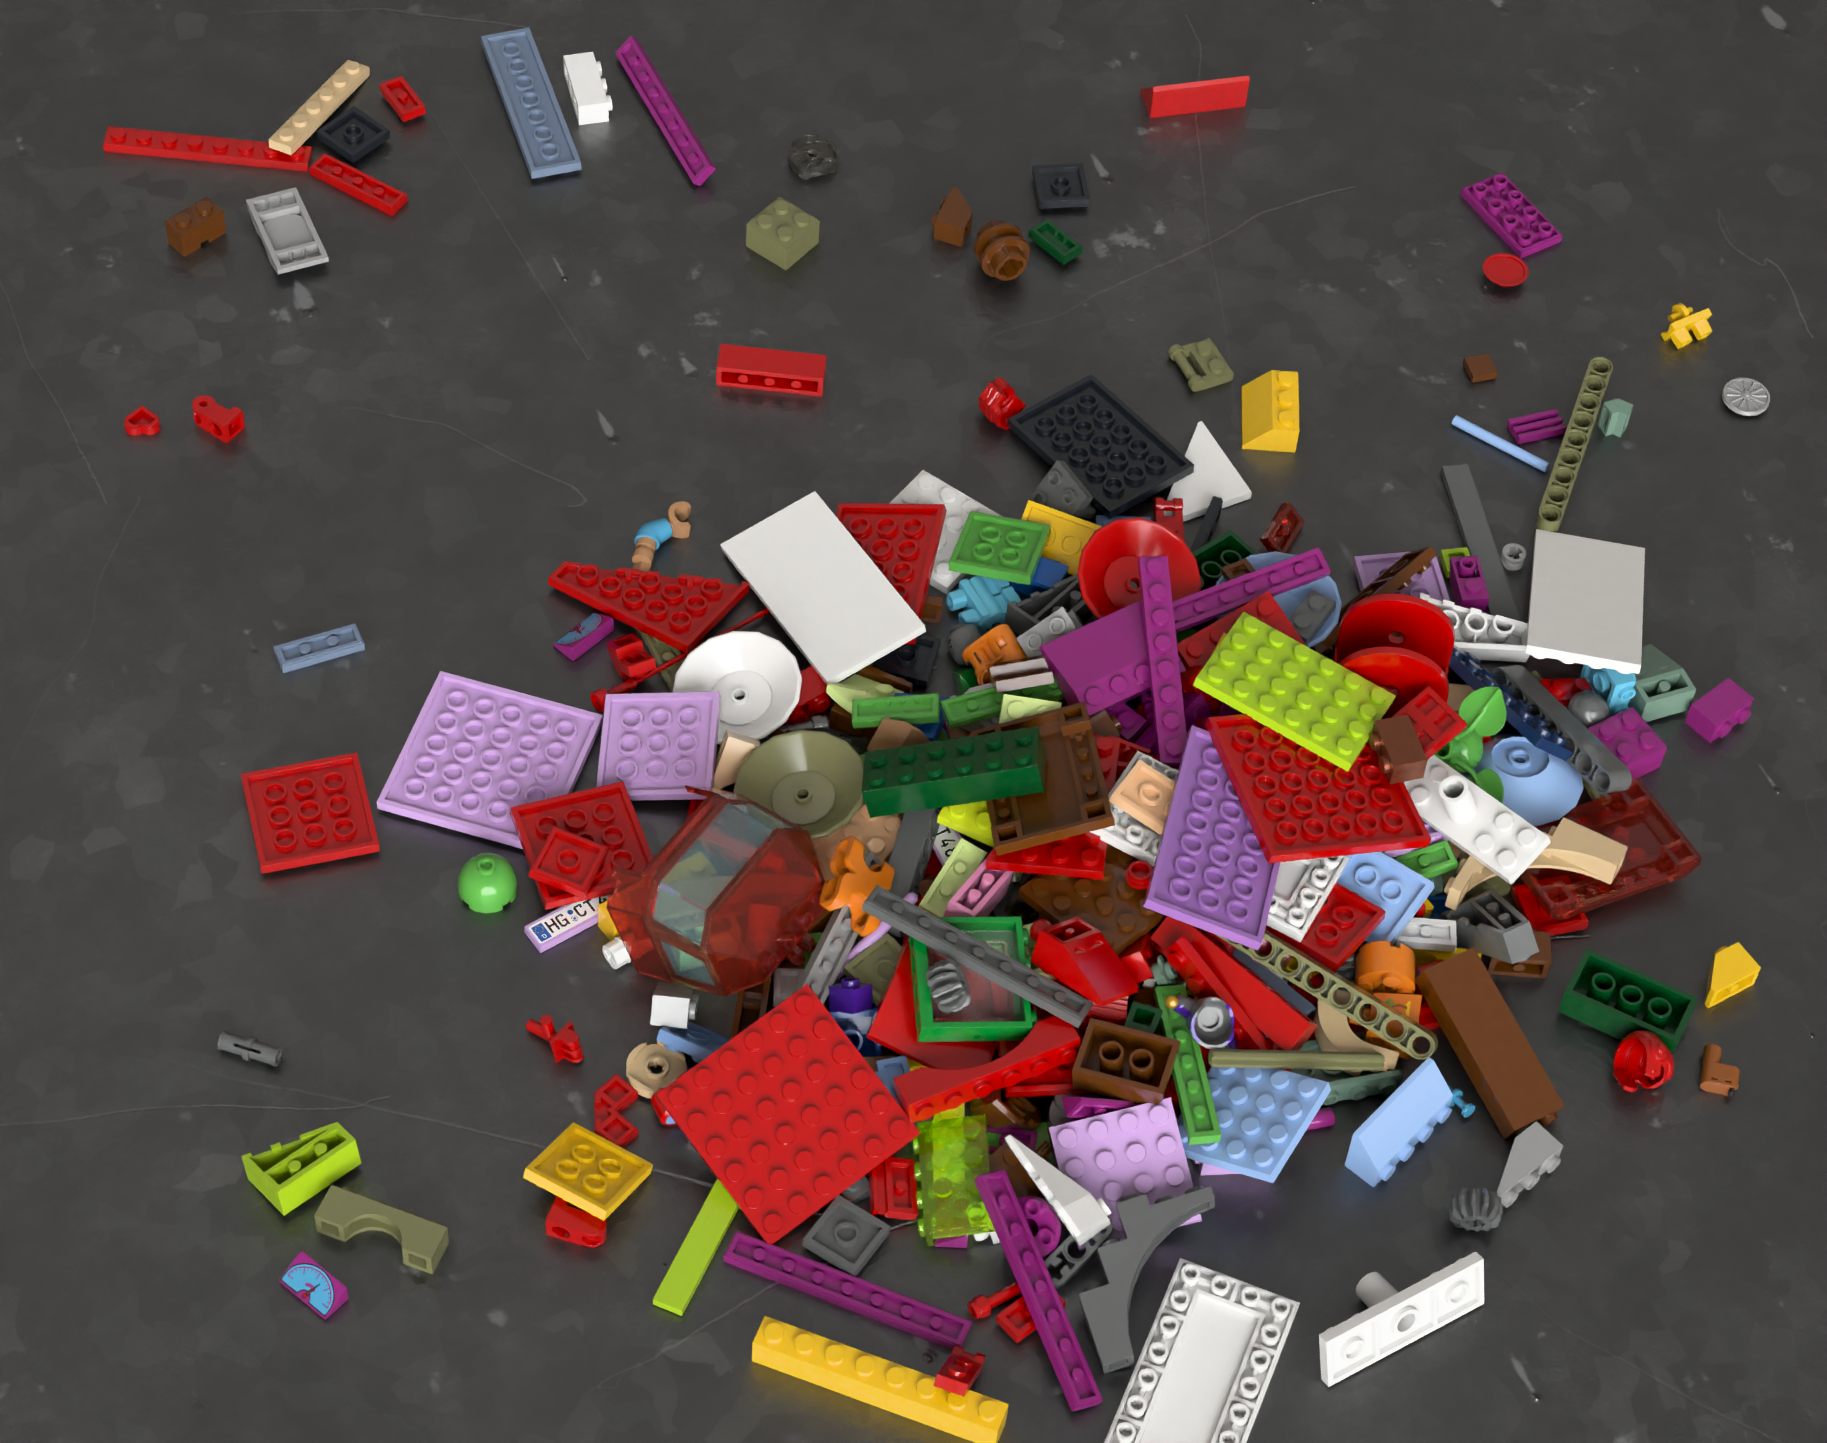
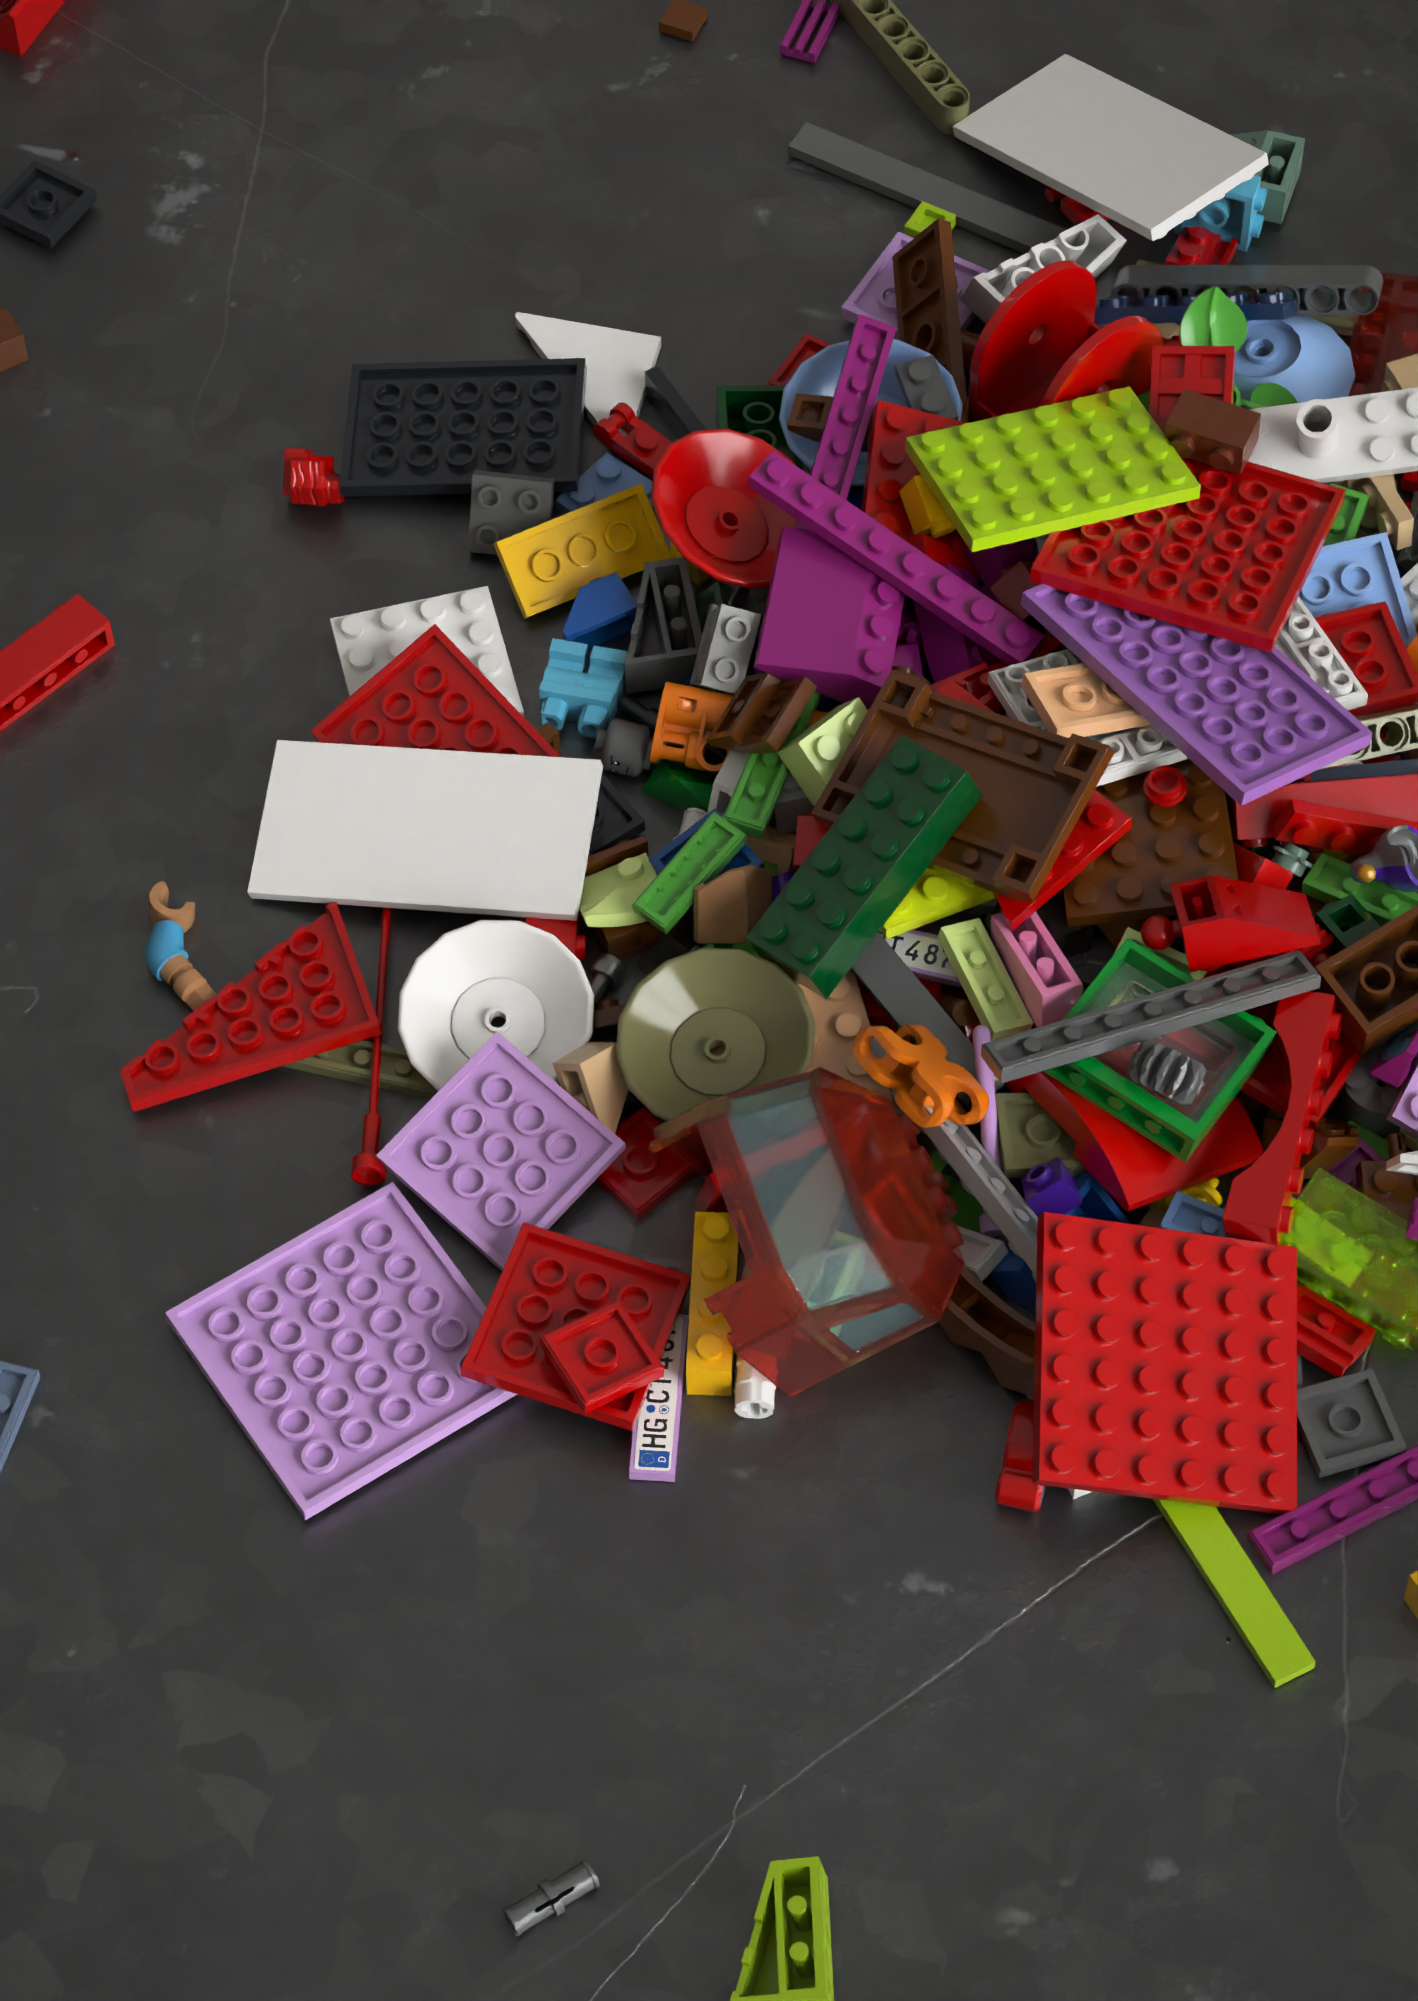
camera: 45 degrees left, 5 degrees up
red plate [241,752,380,874] -> none
olive arch [314,1185,449,1275] -> none
bright green cylinder [458,852,518,913] -> none
yellow plate [523,1122,653,1221] -> none
red arm [526,1015,584,1063] -> none
red leg [546,1196,607,1248] -> none
magenta slope [553,613,614,661] -> none
red tile [594,1074,639,1148] -> none
red brick [606,634,657,681] -> none
tan plate [626,1041,687,1098] -> none
brick [650,981,699,1029] -> none
medium blue plate [656,1022,730,1063] -> none
bright green plate [949,511,1051,585] -> none
reddish brown piece [974,220,1030,281] -> none
dark green plate [1028,219,1083,265] -> none
olive plate [1168,338,1234,392] -> none
yellow slope [1241,370,1300,453] -> none
clear red plate [1260,502,1305,553] -> none
magenta slope [1450,556,1489,613] -> none
light blue bar [1451,415,1550,472] -> none
light grey bush [1500,543,1527,571] -> none
dark grey piece [1568,690,1610,728] -> none
magenta brick [1587,707,1667,781] -> none
magenta brick [1685,678,1754,743] -> none

